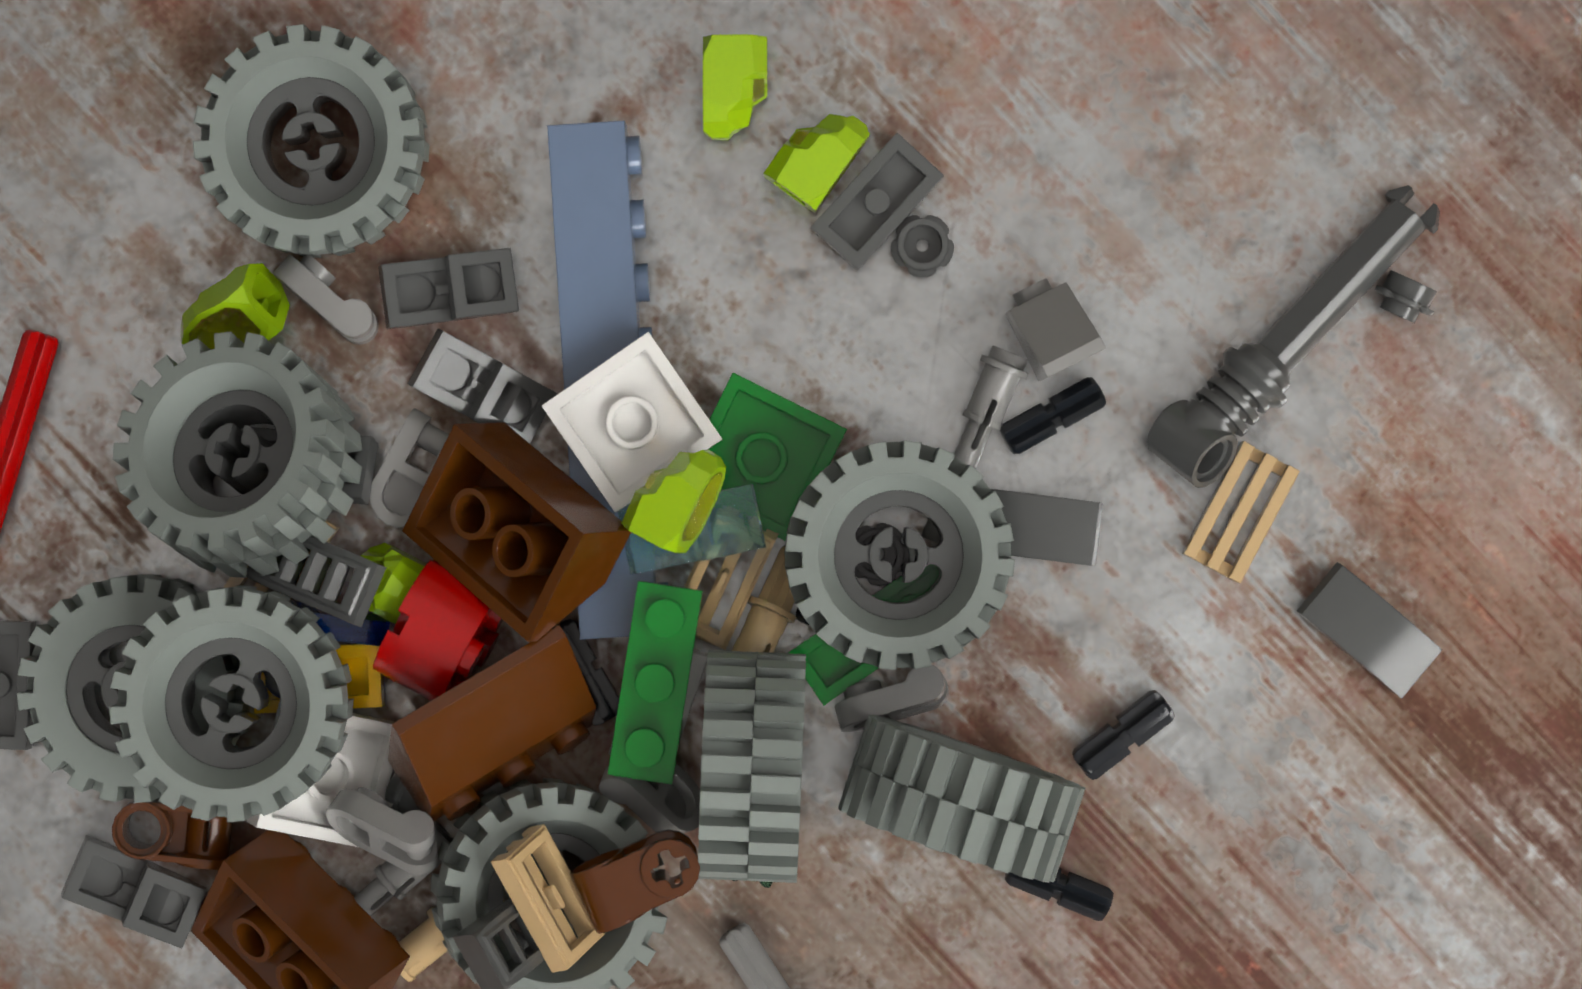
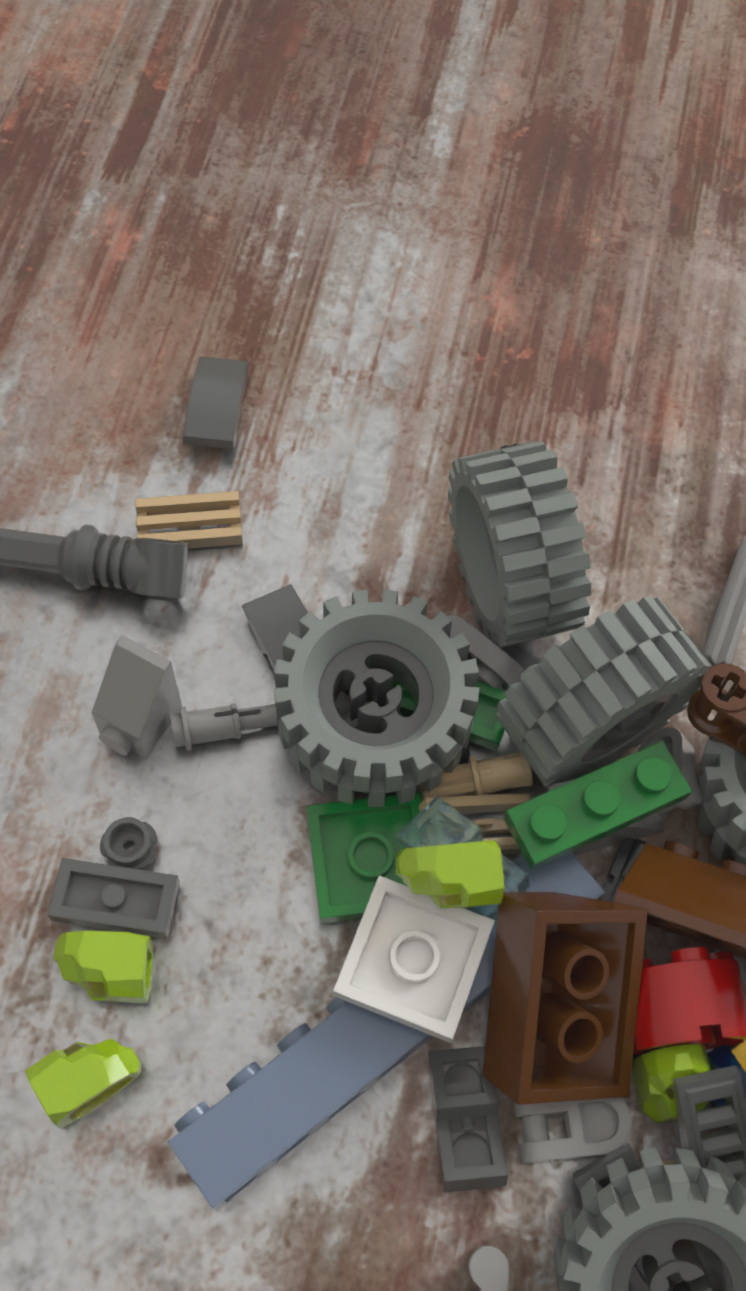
camera: 125 degrees left, 25 degrees down
dark grey slope [378,248,519,330] -> none
black piece [1000,377,1106,454] -> none
black piece [1072,690,1175,780] -> none

